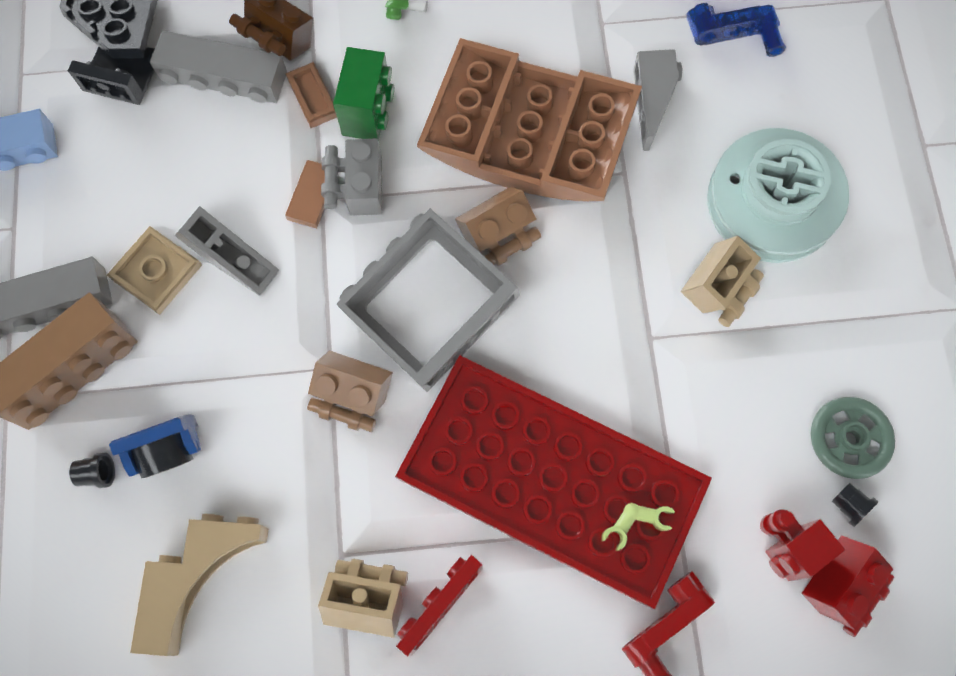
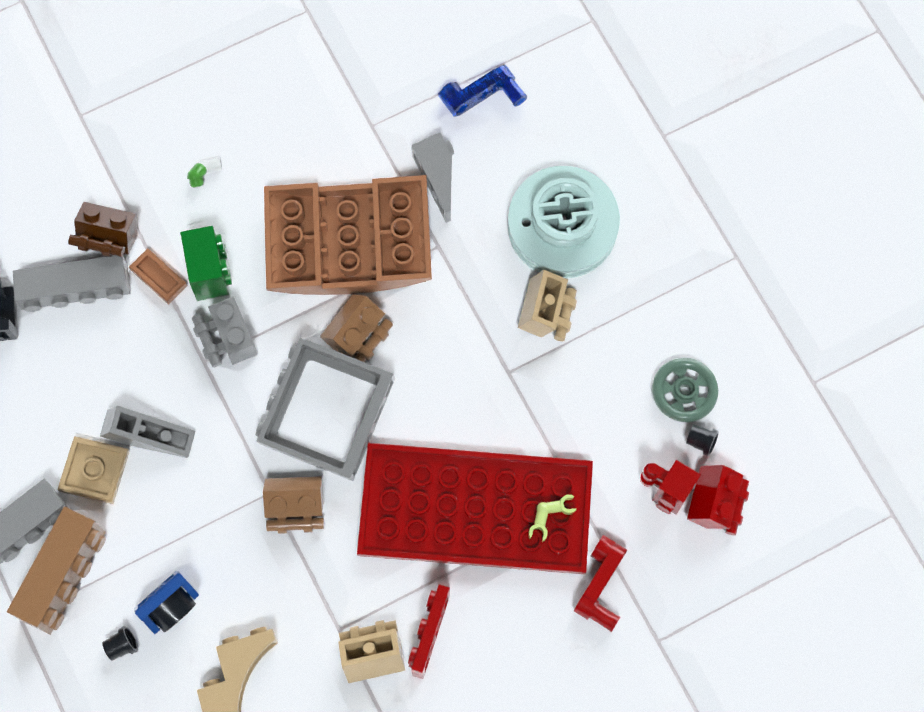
camera: 25 degrees left, 0 degrees up
nougat tile [285,160,325,229] -> none

